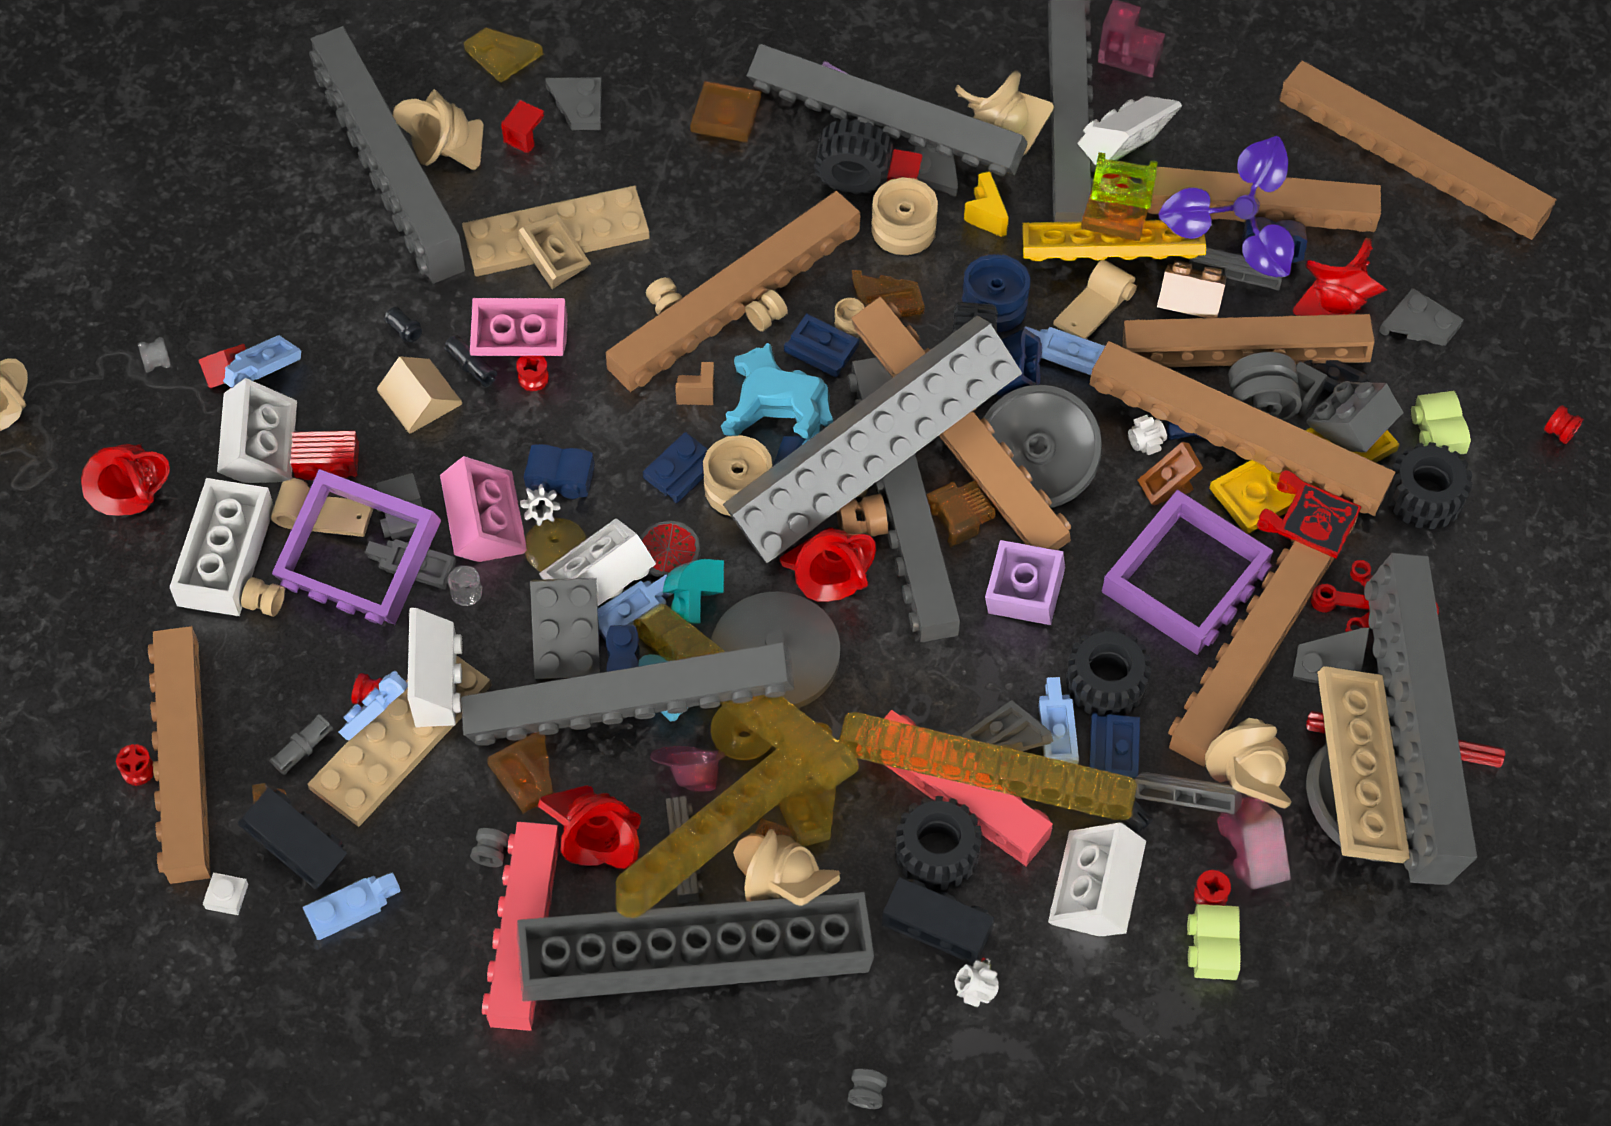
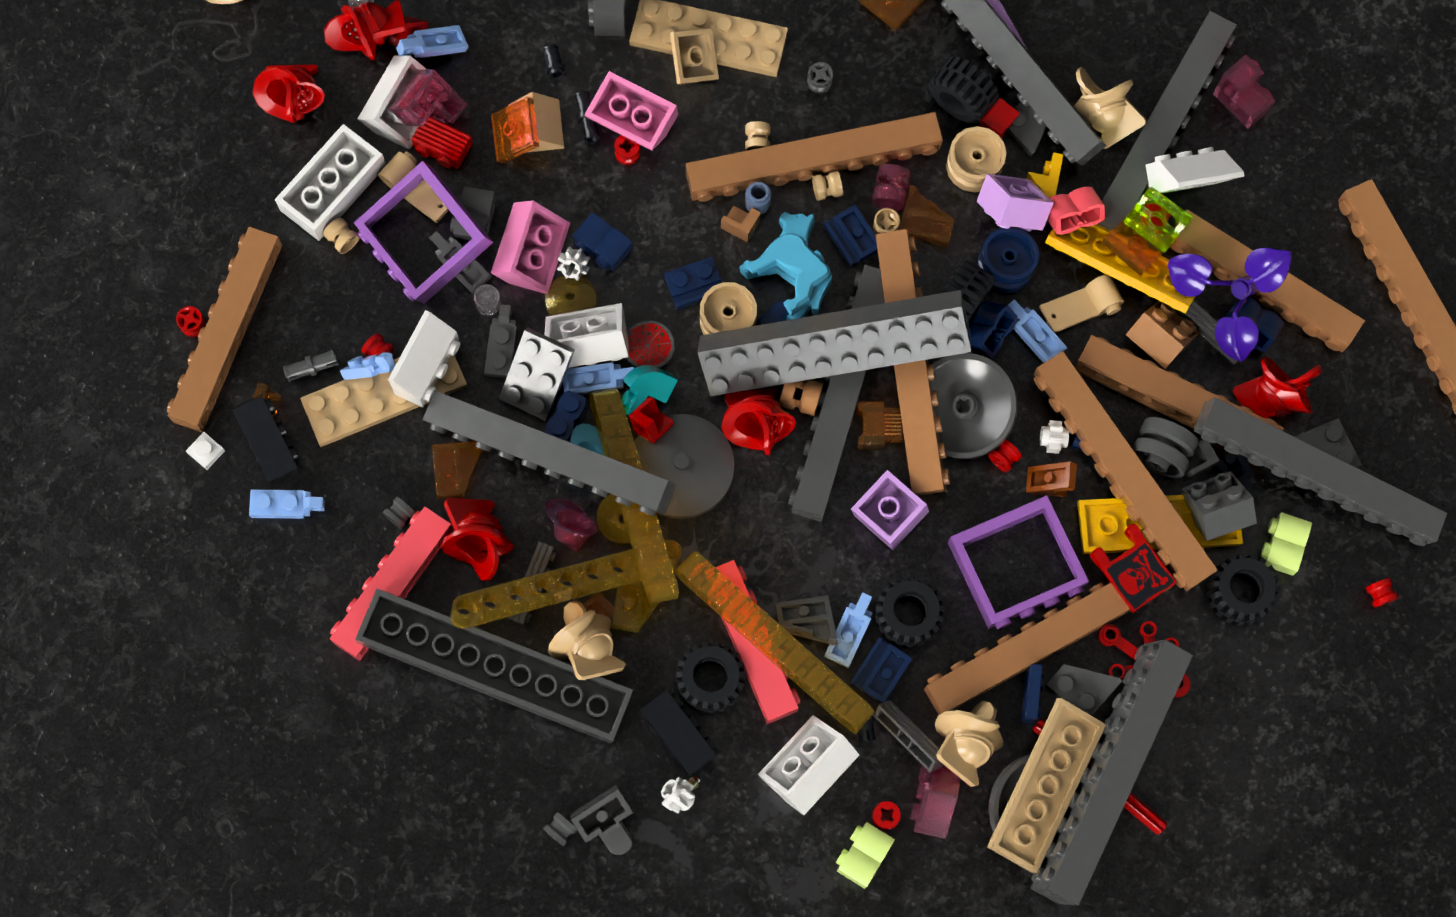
camera: 25 degrees right, 15 degrees up
none -> red helmet [324,0,407,61]
none -> clear pink brick [389,69,467,126]
none -> dark grey hinge [484,305,517,378]
none -> clear orange plate [491,97,539,164]
none -> dark grey brick [570,785,633,855]
none -> red panel [629,396,674,444]
none -> sand blue brick [745,182,771,214]
none -> dark grey wheel [807,62,833,93]
none -> clear pink wheel [872,164,911,211]
none -> lavender brick [977,173,1054,231]
none -> red wheel [988,440,1022,473]
none -> dark blue plate [1021,664,1044,725]
none -> coral brick [1047,187,1105,234]
none -> dark grey brick [1193,398,1447,546]

